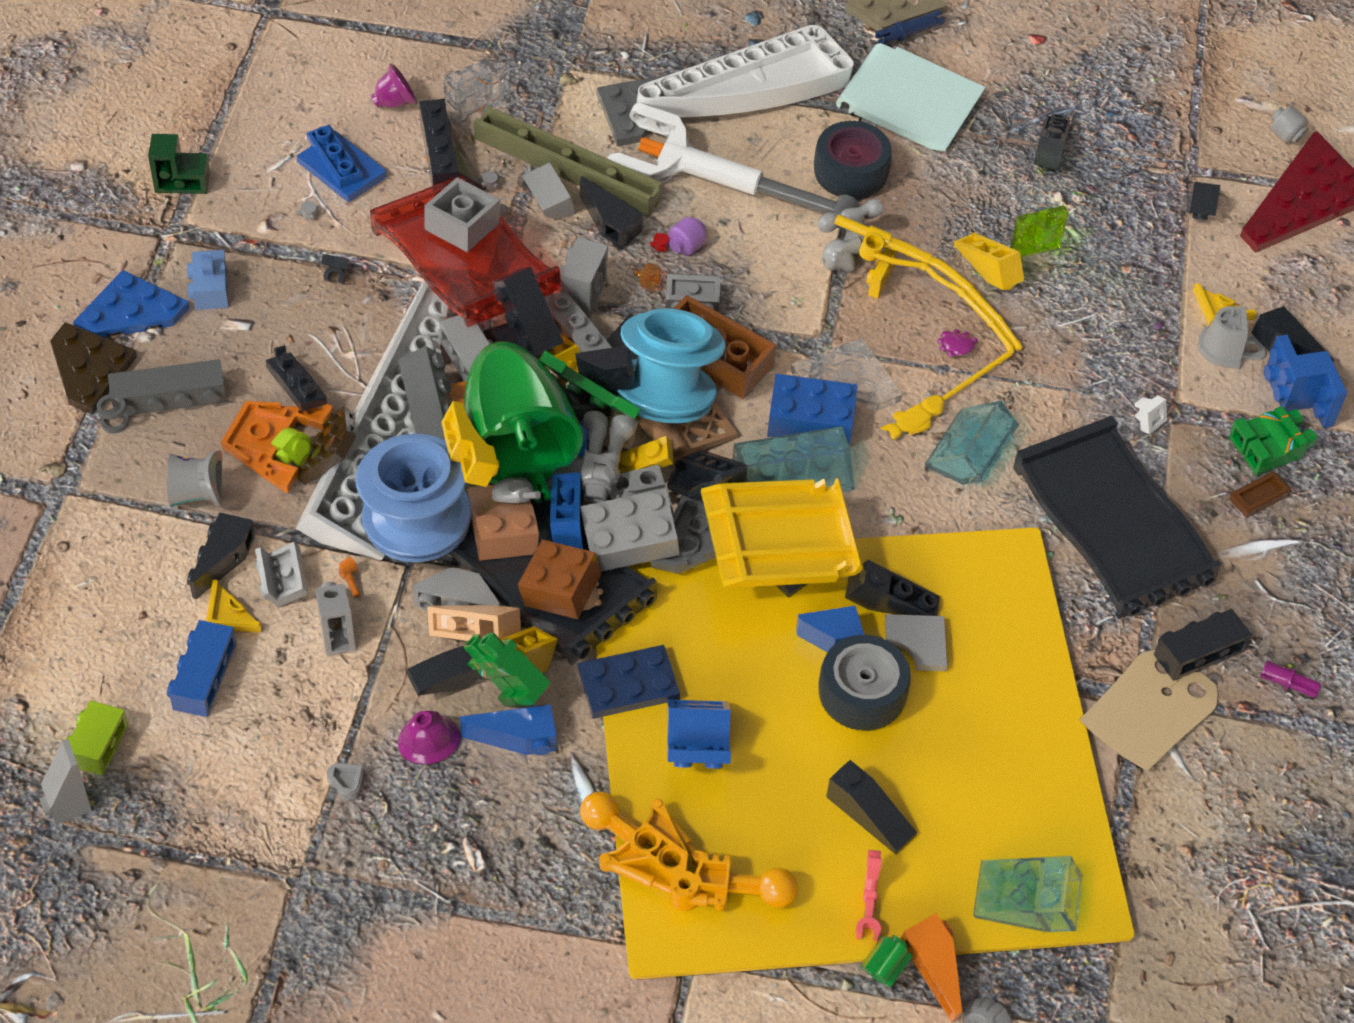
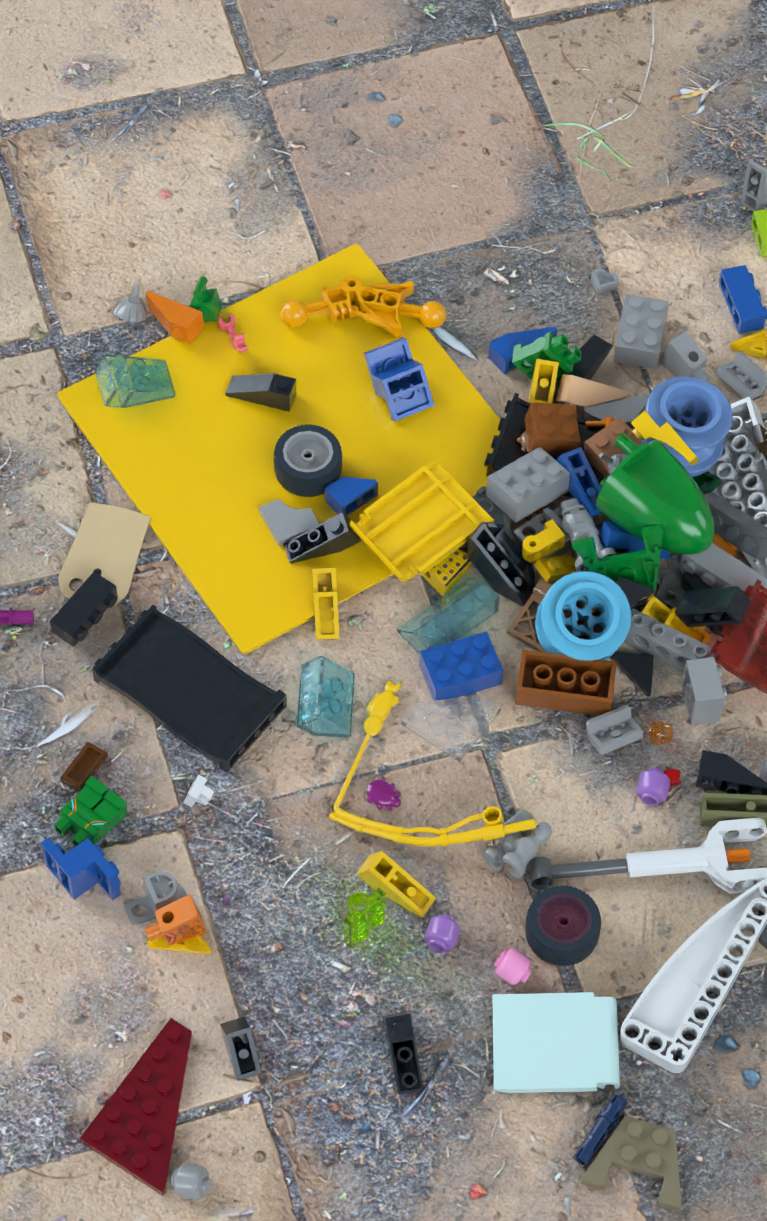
camera: 155 degrees right, 5 degrees up
magenta hat [398,710,461,765] -> none
dark blue plate [577,645,680,719] -> none
yellow plate [866,248,898,299] -> none
black slope [1251,306,1335,362] -> none
none -> orange torso [145,894,207,945]
none -> yellow slope [312,567,340,640]
none -> medium lavender head [424,914,461,953]
none -> bright pink head [493,948,532,986]
none -> yellow leg [522,519,565,562]
none -> orange hand [586,417,615,427]
none -> light grey brick [613,294,669,369]

